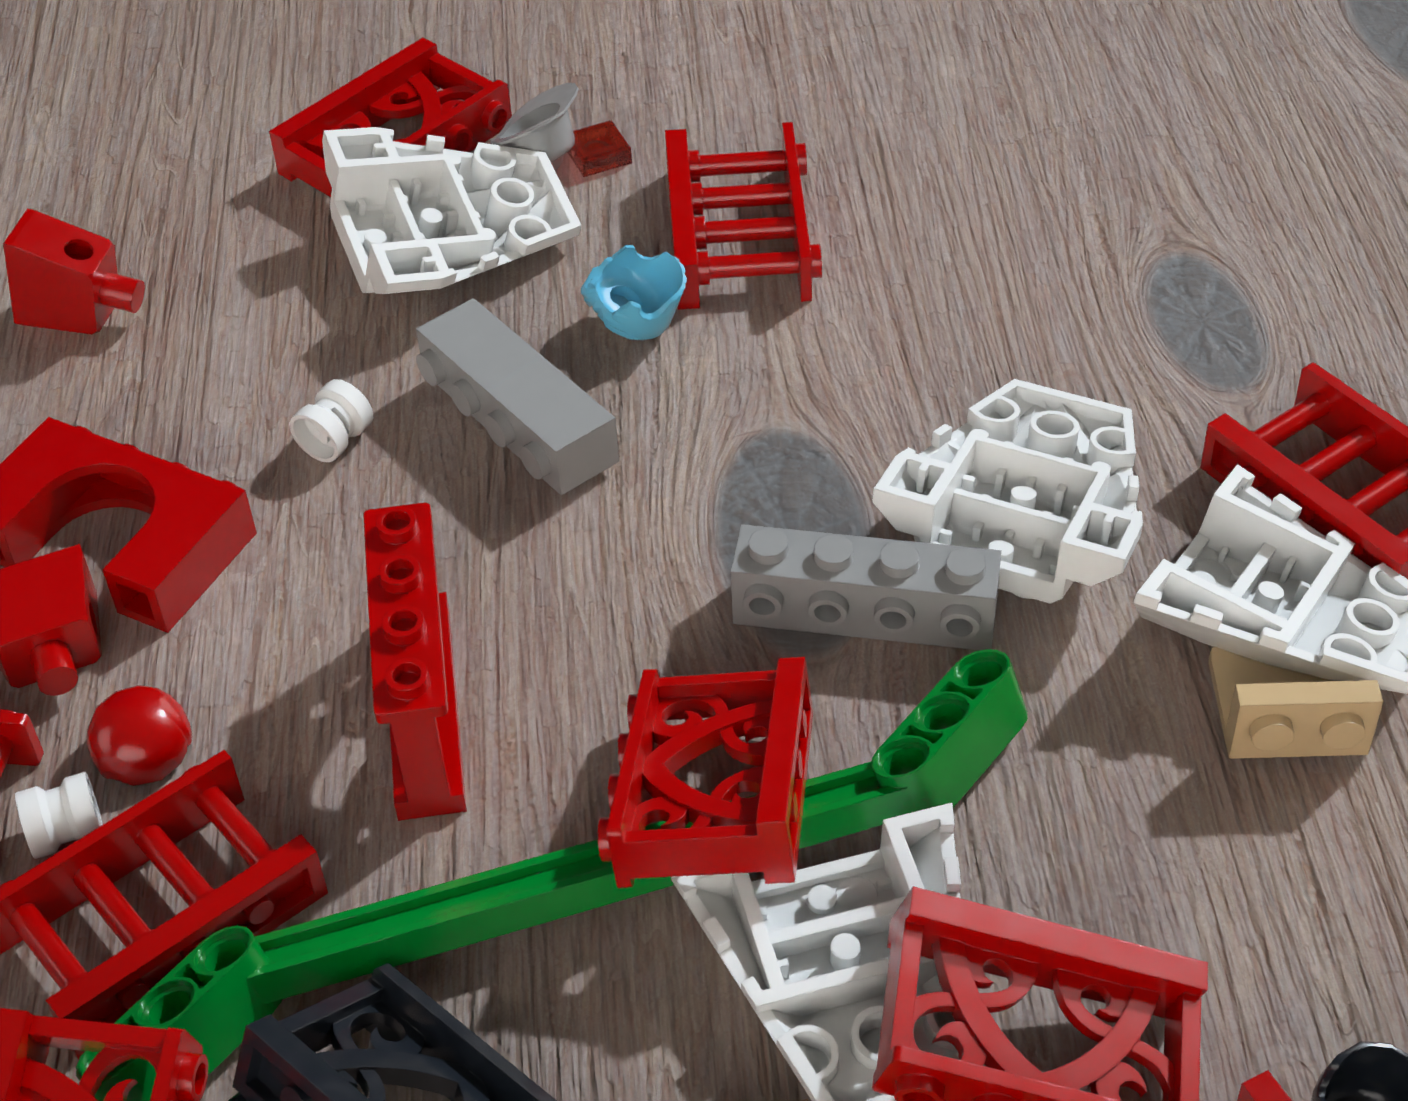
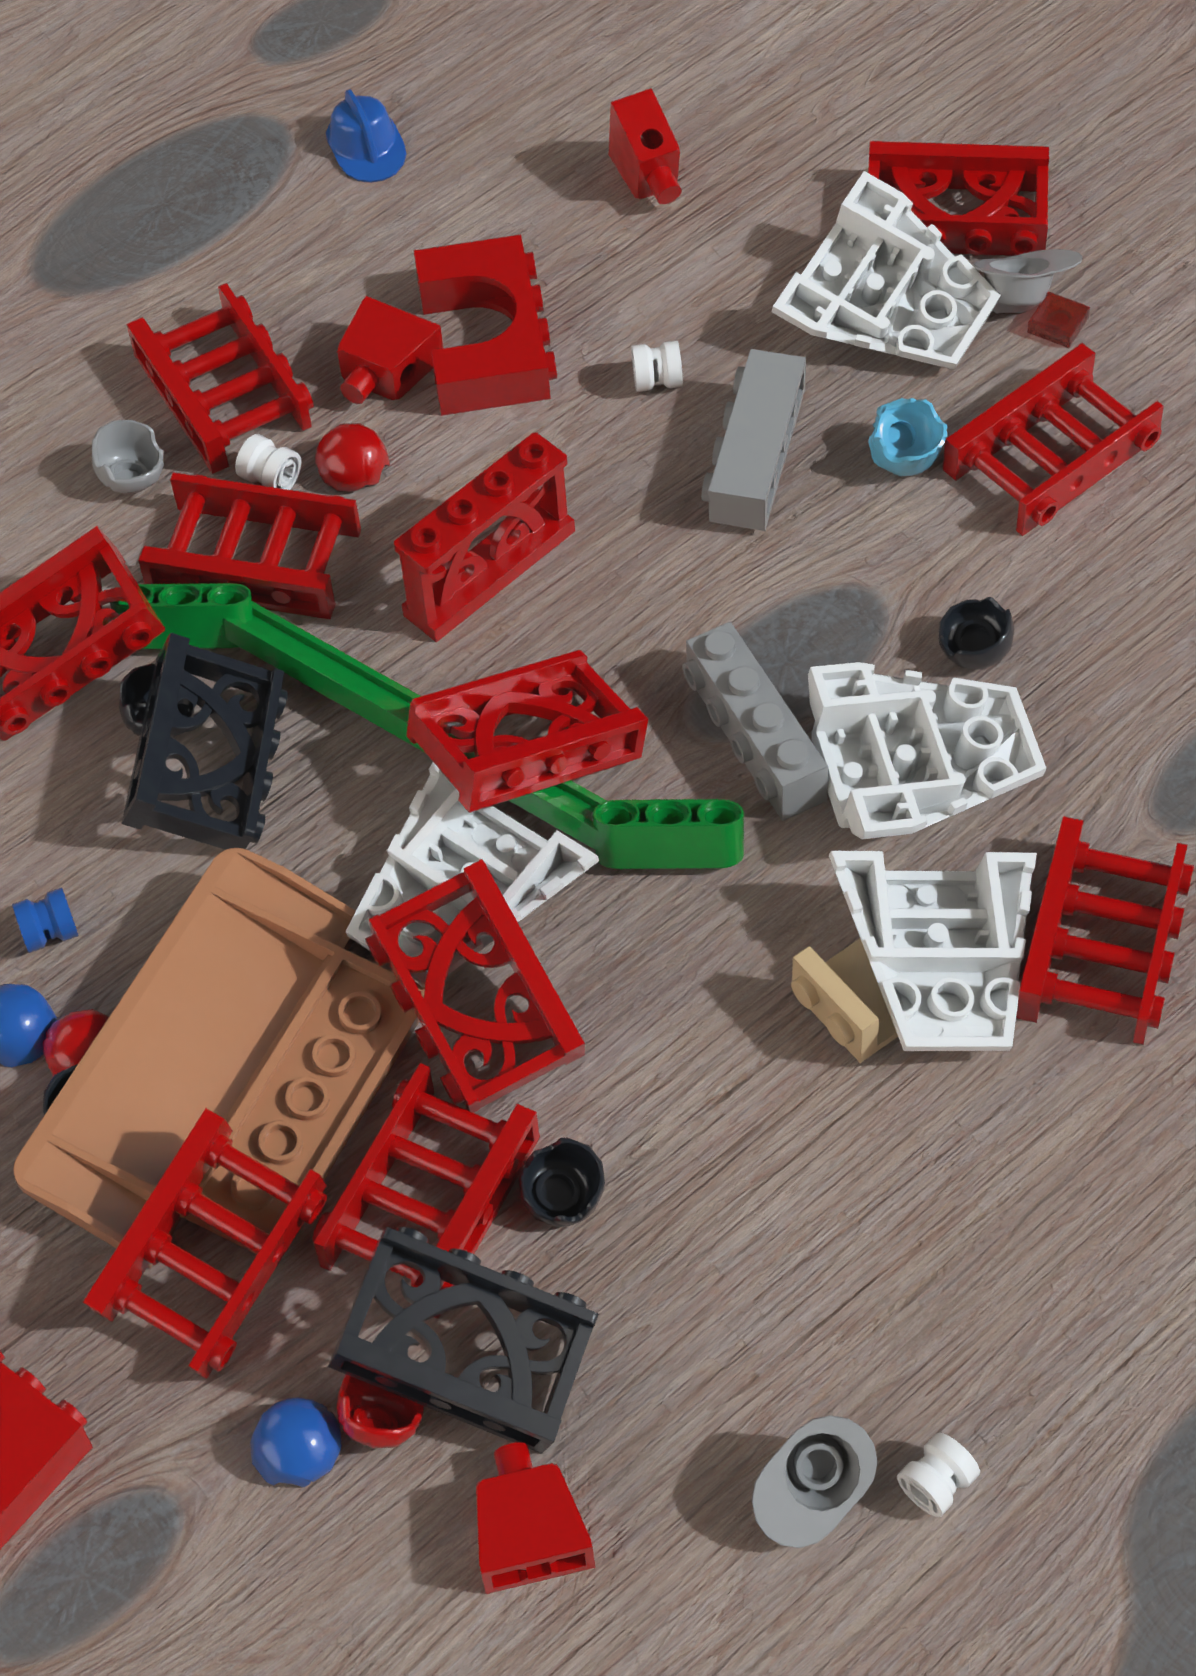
camera: 55 degrees right, 10 degrees up
none -> black hair [938,597,1014,670]

